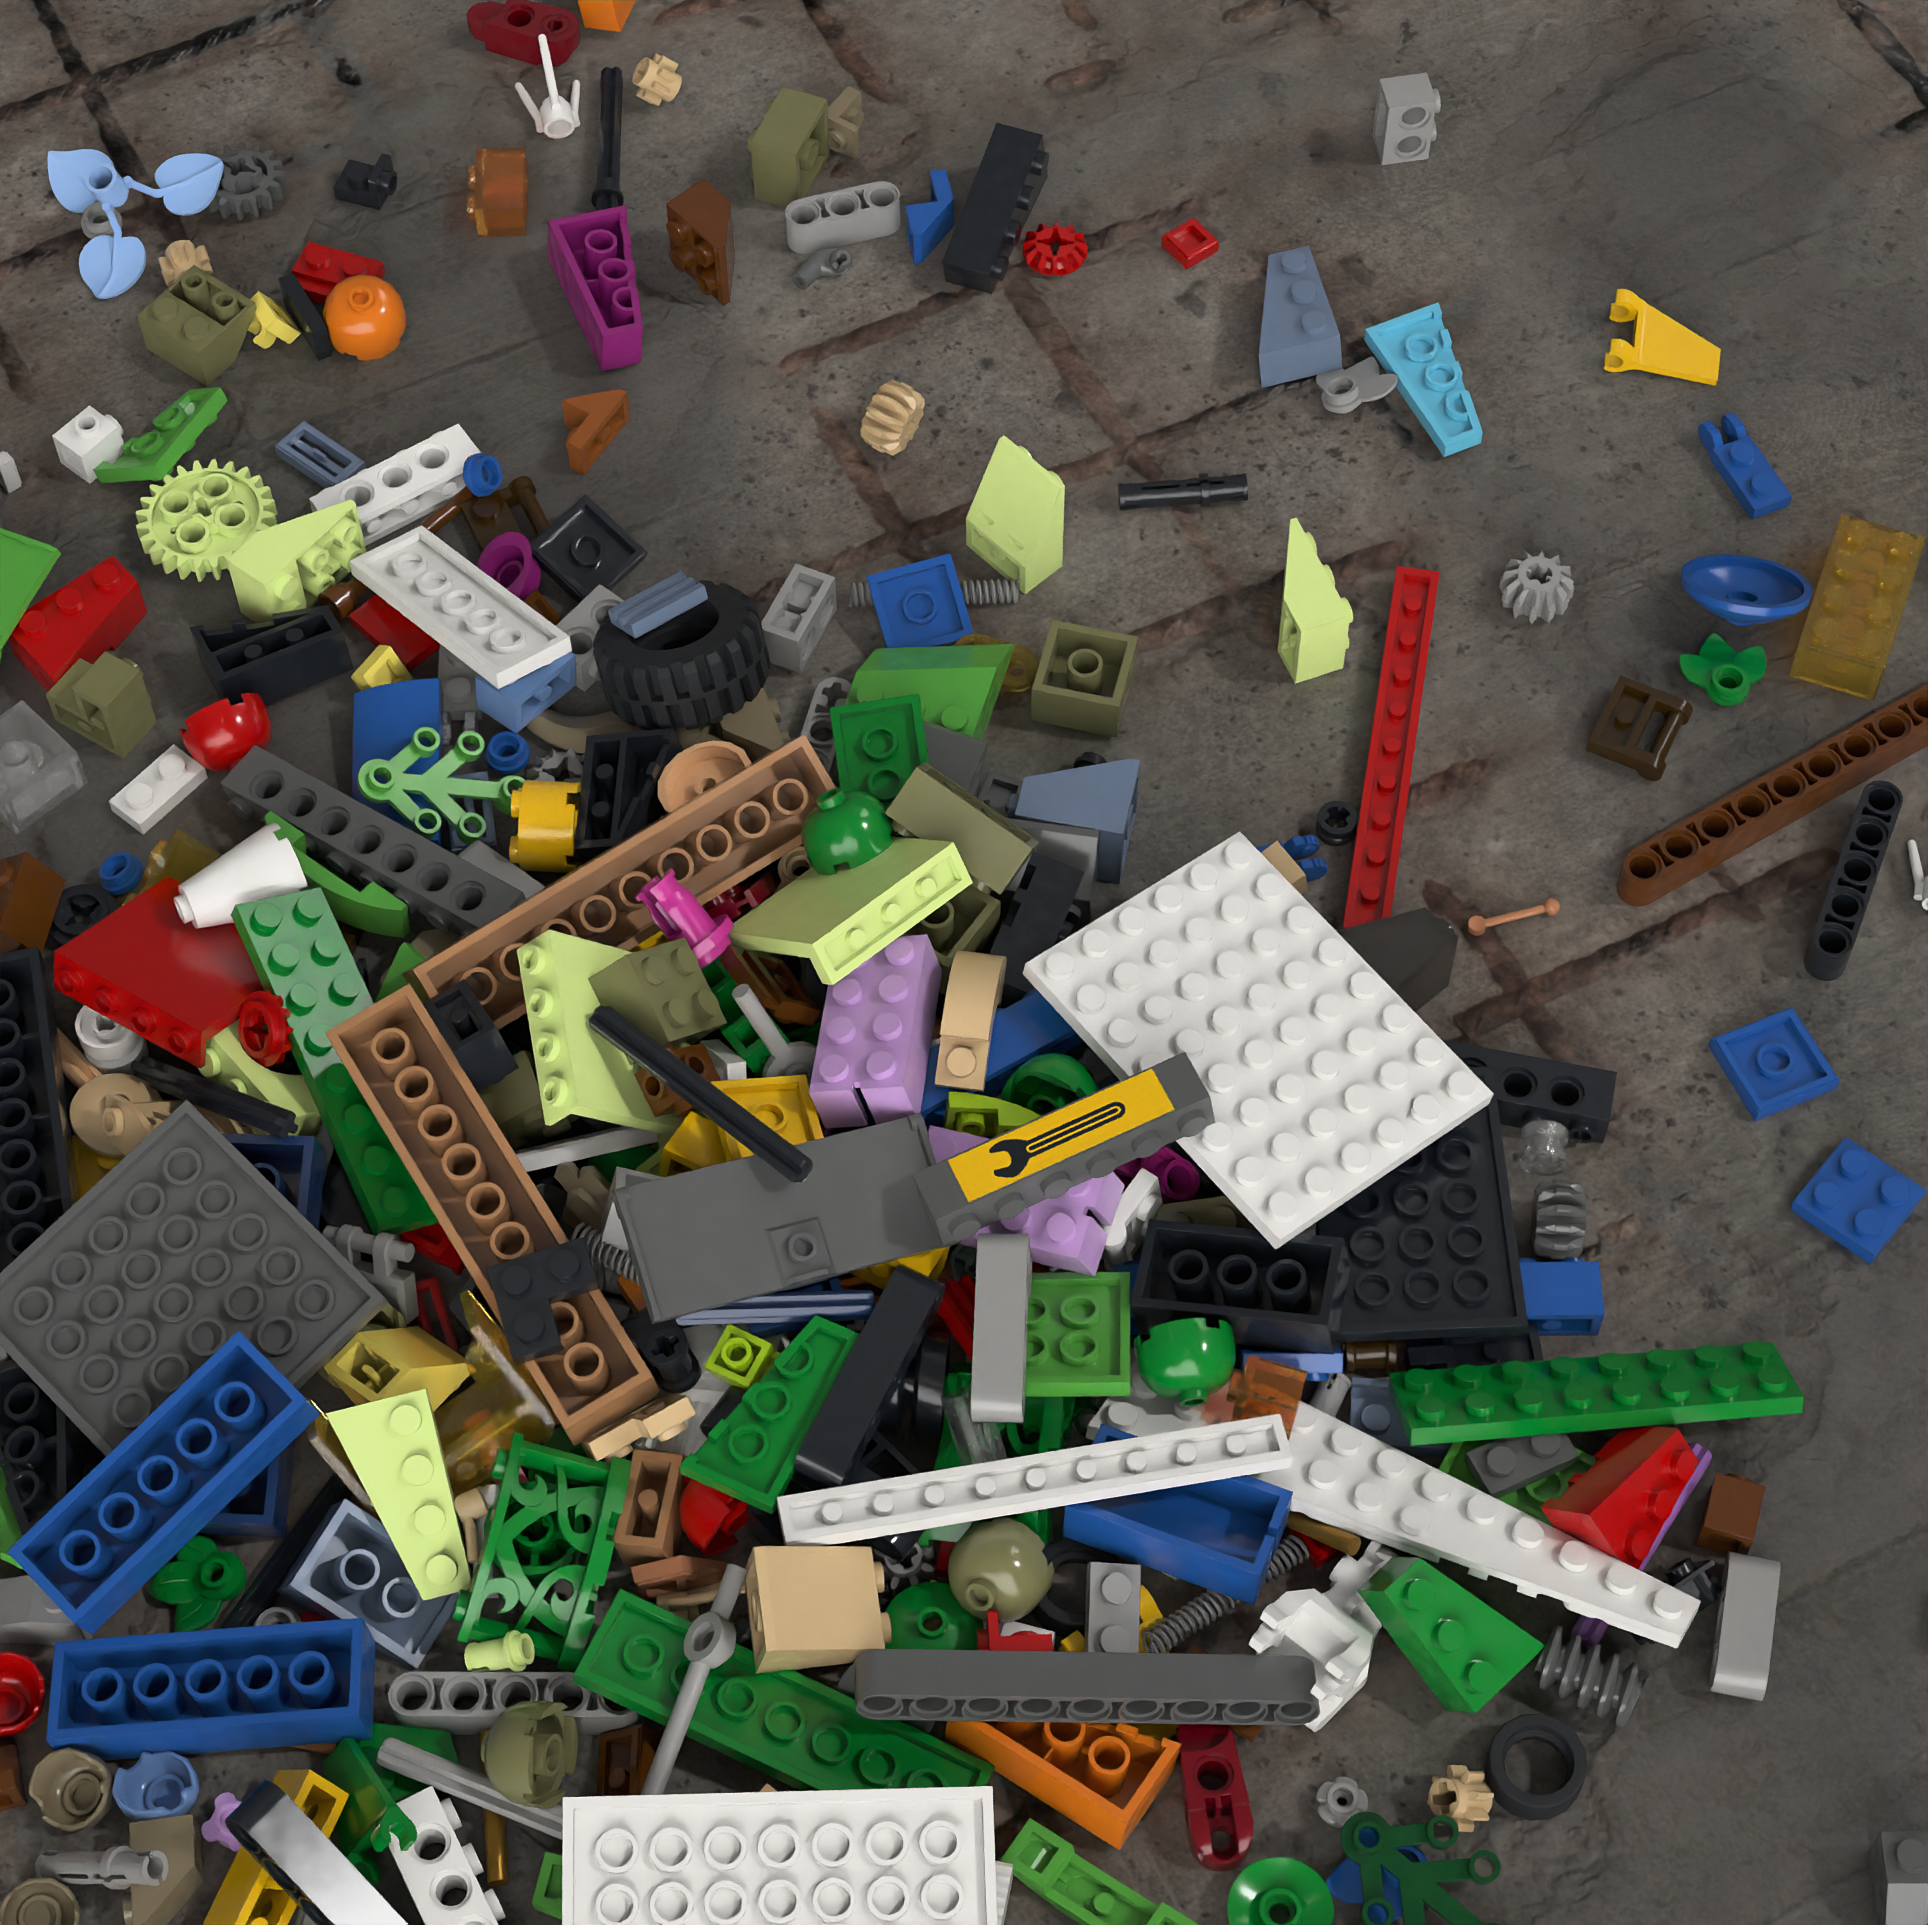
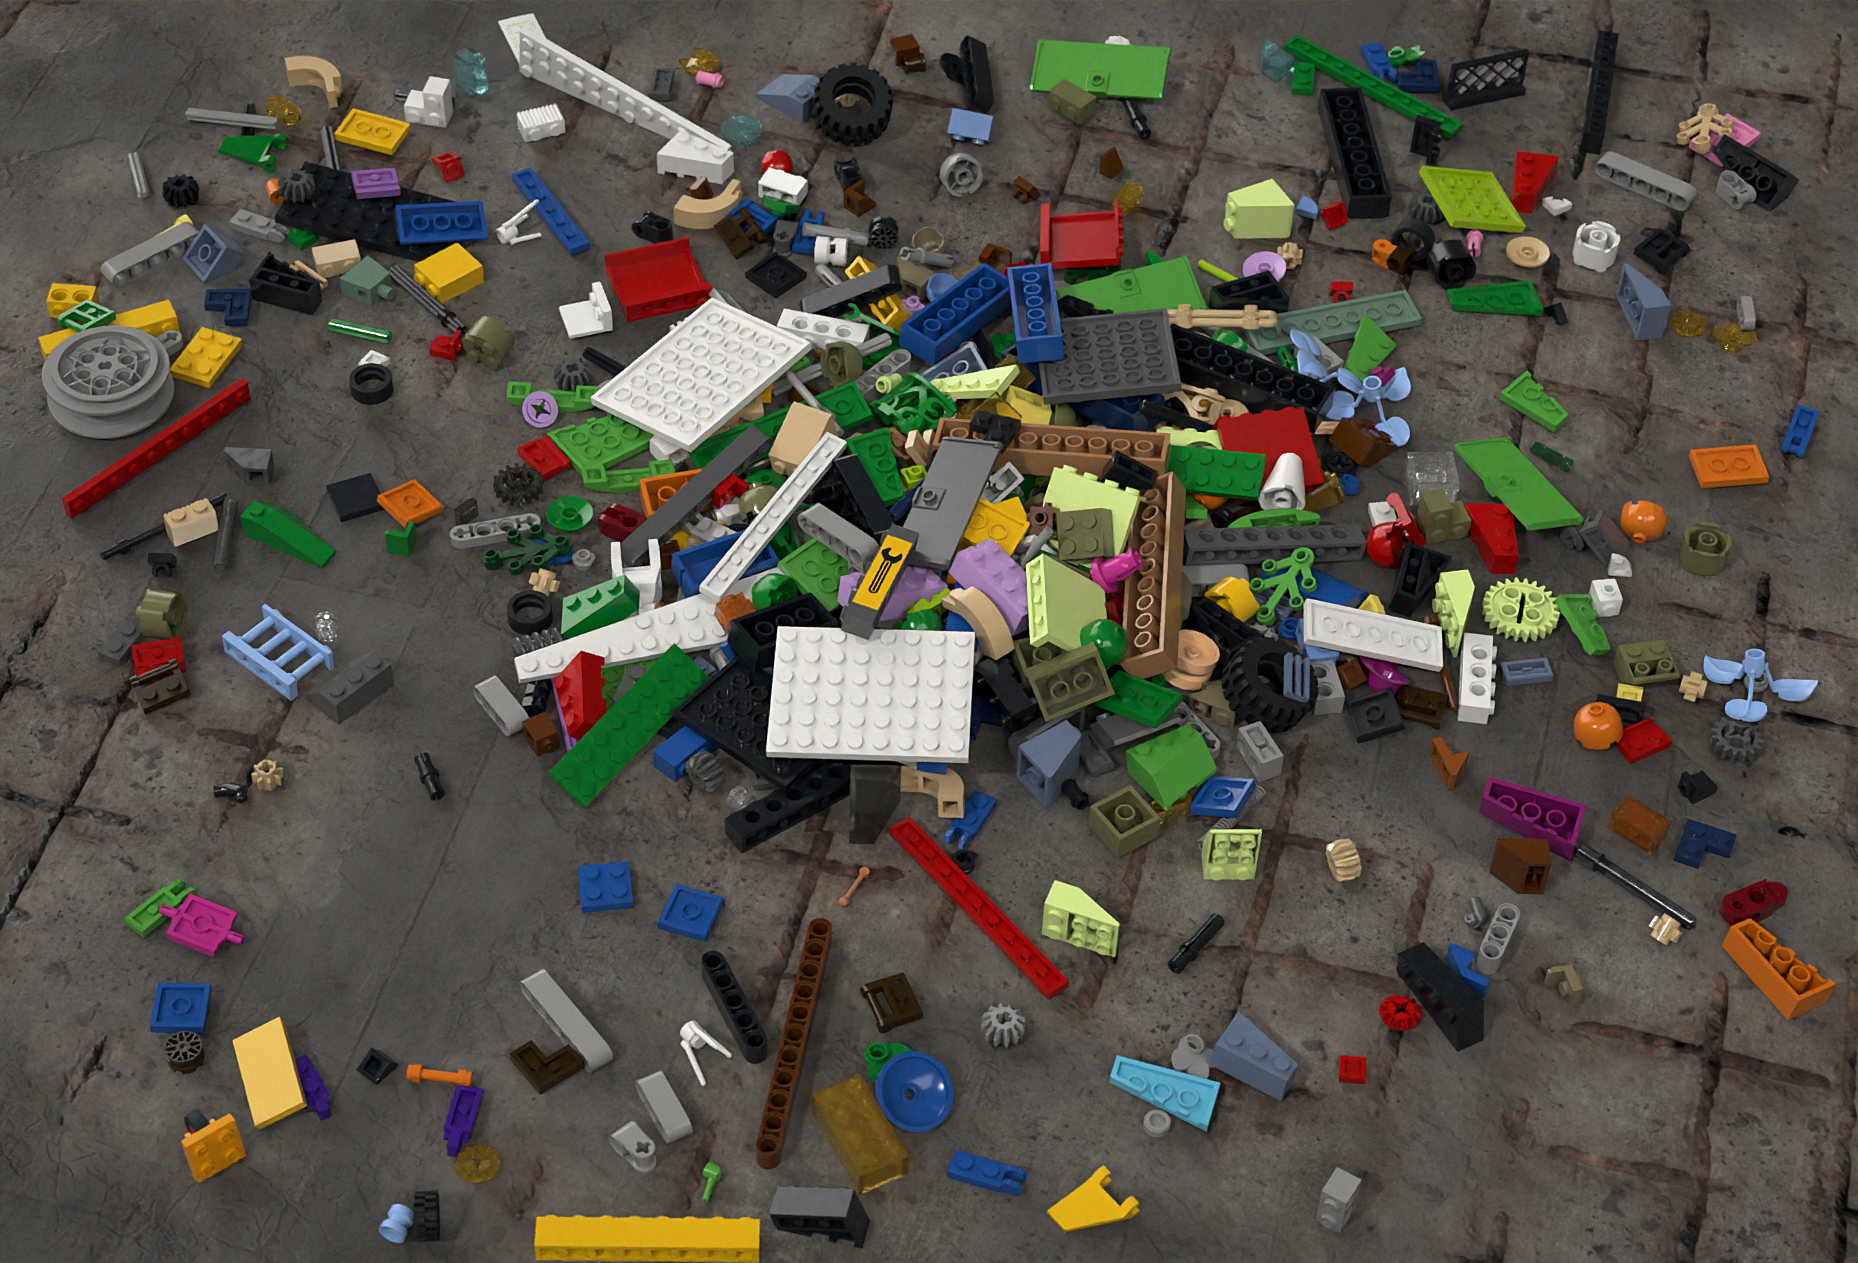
camera: 130 degrees right, 10 degrees down
red gear [238,990,294,1067] -> none
blue plate [463,453,502,497] -> none
white plant [515,34,580,139] -> none
black axle [589,1006,813,1183] -> none
olive brick [747,86,830,208] -> none
none -> light grey tile [1143,1110,1171,1138]
none -> red plate [1387,493,1427,546]
none -> dark blue plate [1674,819,1737,869]

